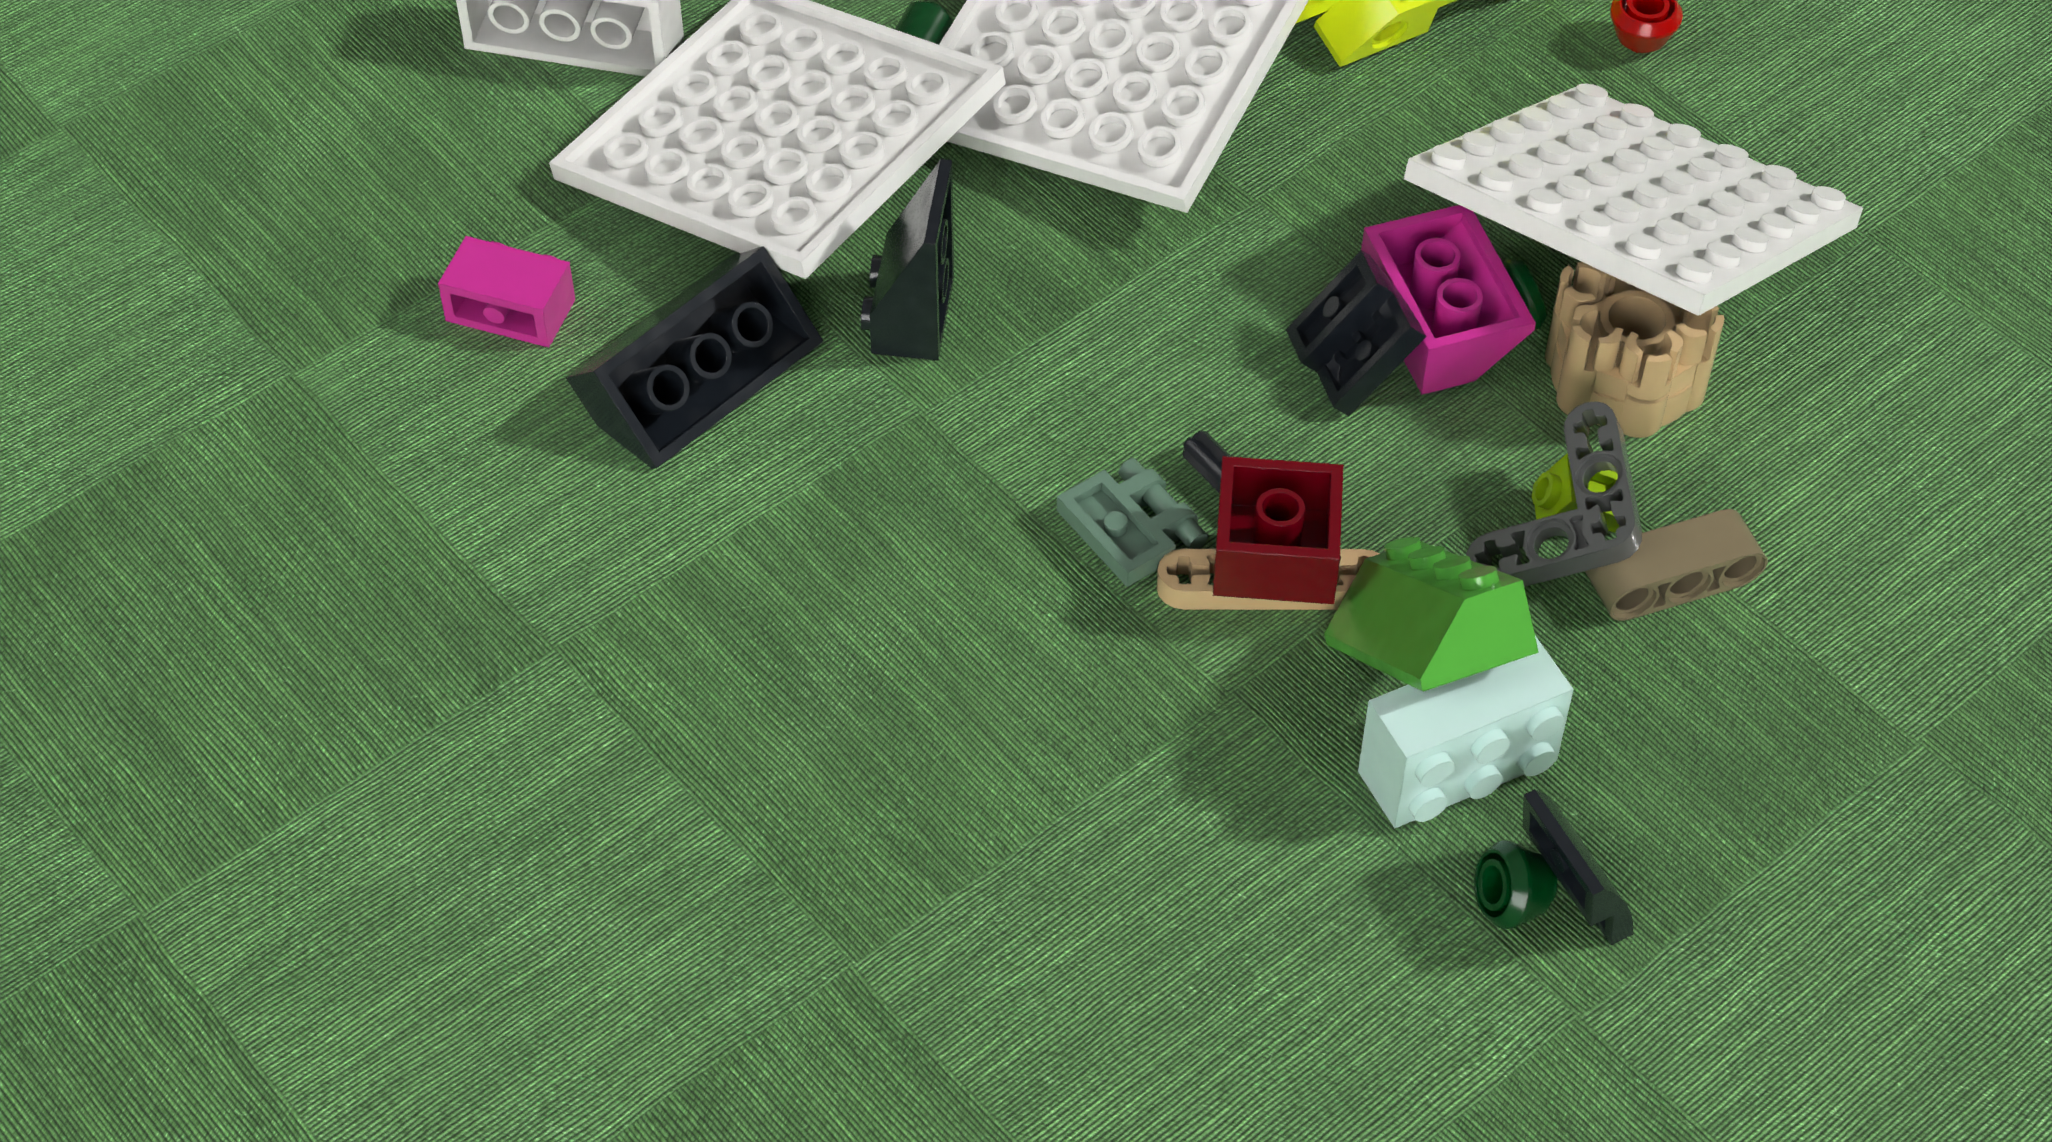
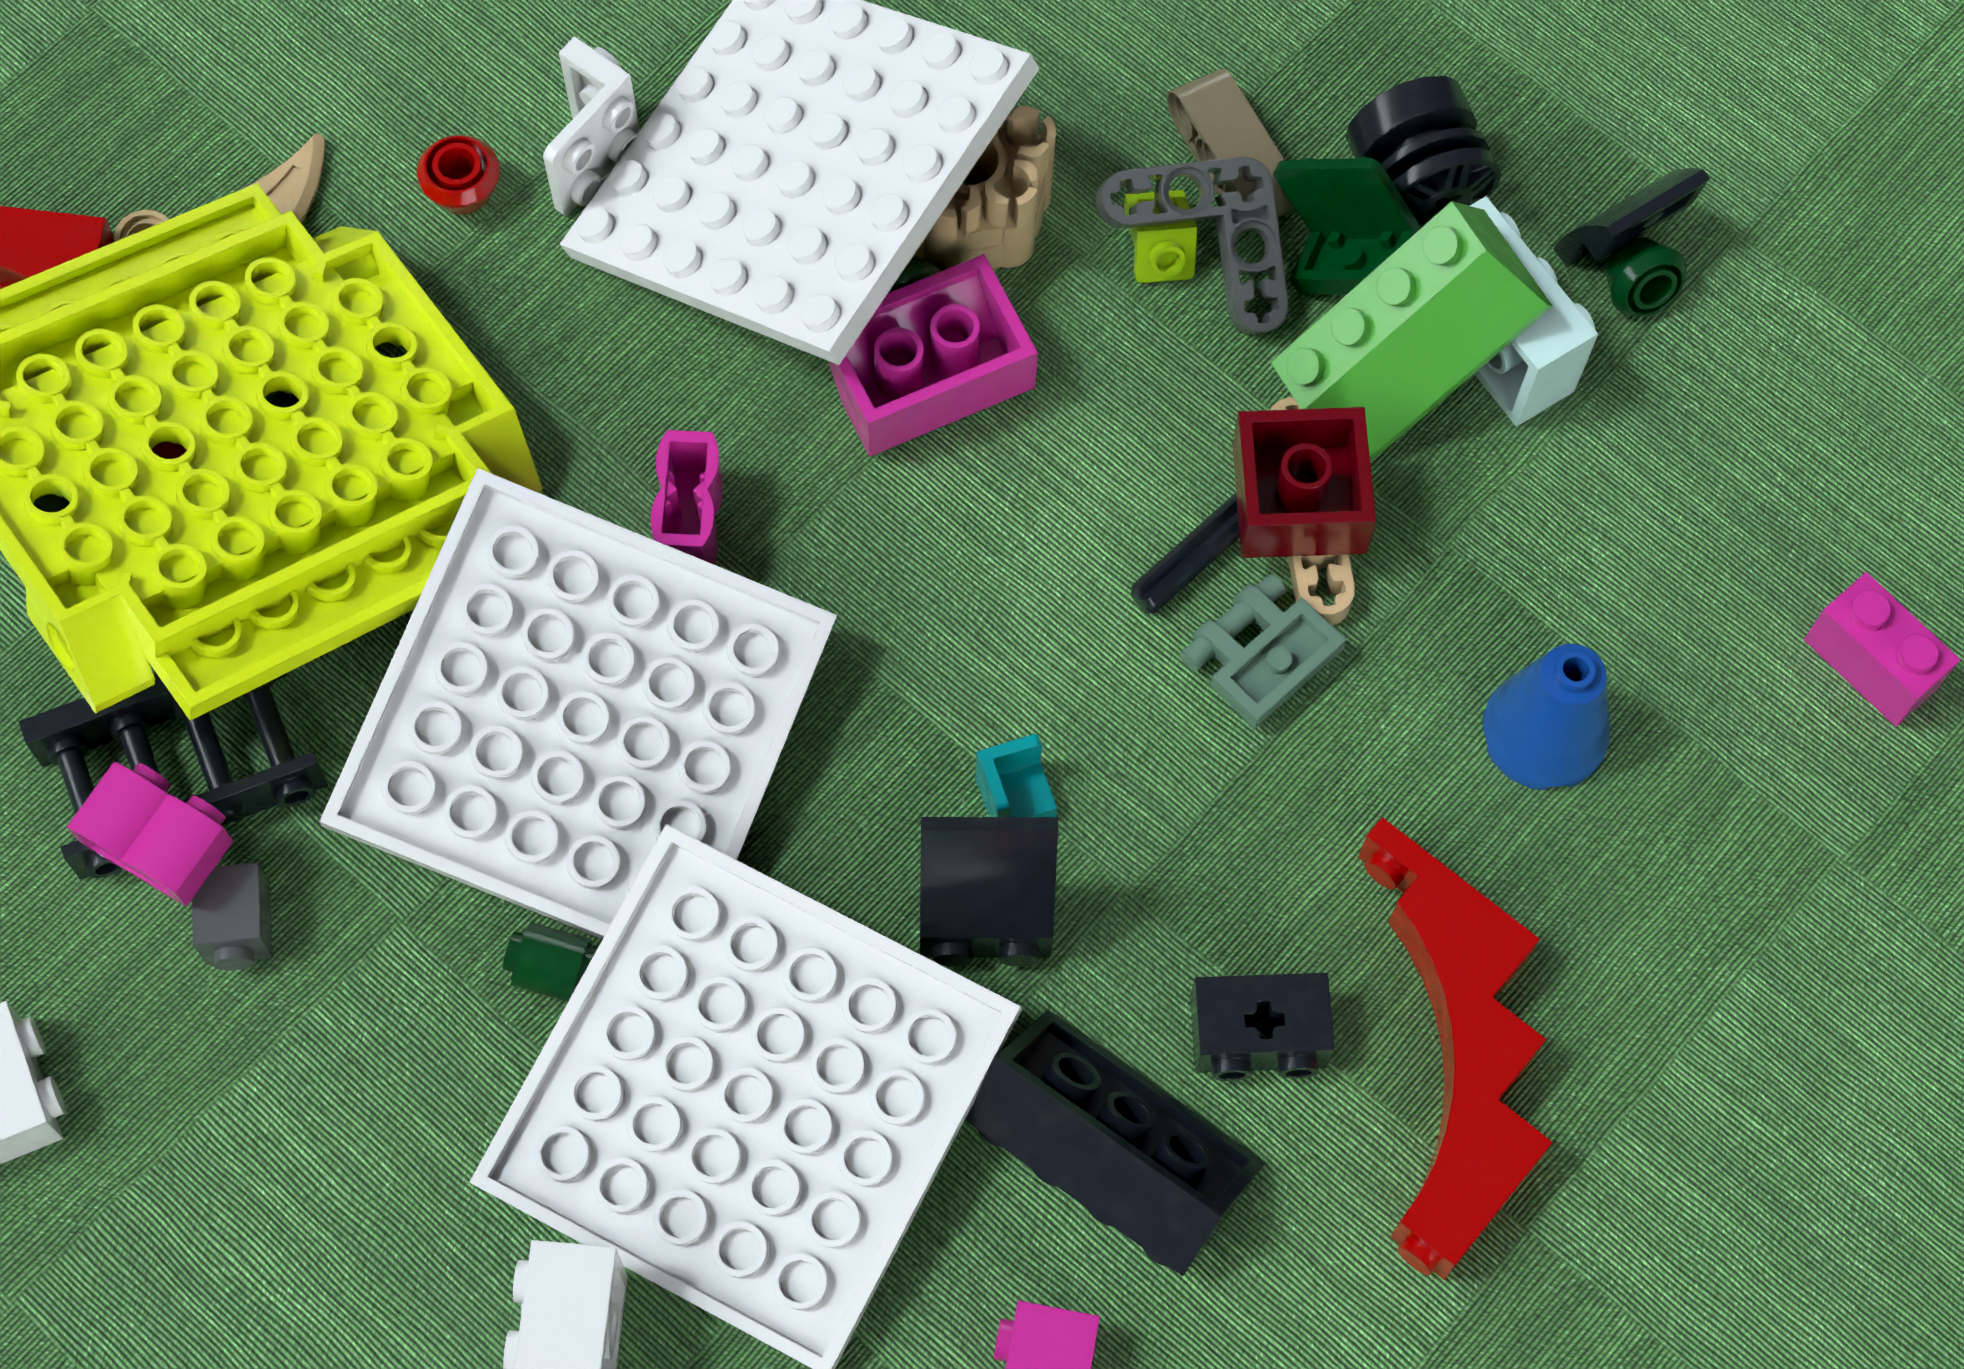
camera: 100 degrees left, 15 degrees up
black slope [1286,250,1427,416] -> none
none -> white bracket [543,36,640,216]
none -> dark pink brick [651,430,723,565]
none -> teal panel [975,734,1057,817]
none -> black brick [1190,973,1335,1081]
none -> dark green bracket [1273,157,1421,295]
none -> black wheel [1346,76,1502,228]
none -> red arch [1358,817,1553,1280]
none -> blue cone [1482,644,1610,790]
none -> dark pink brick [1804,572,1961,727]

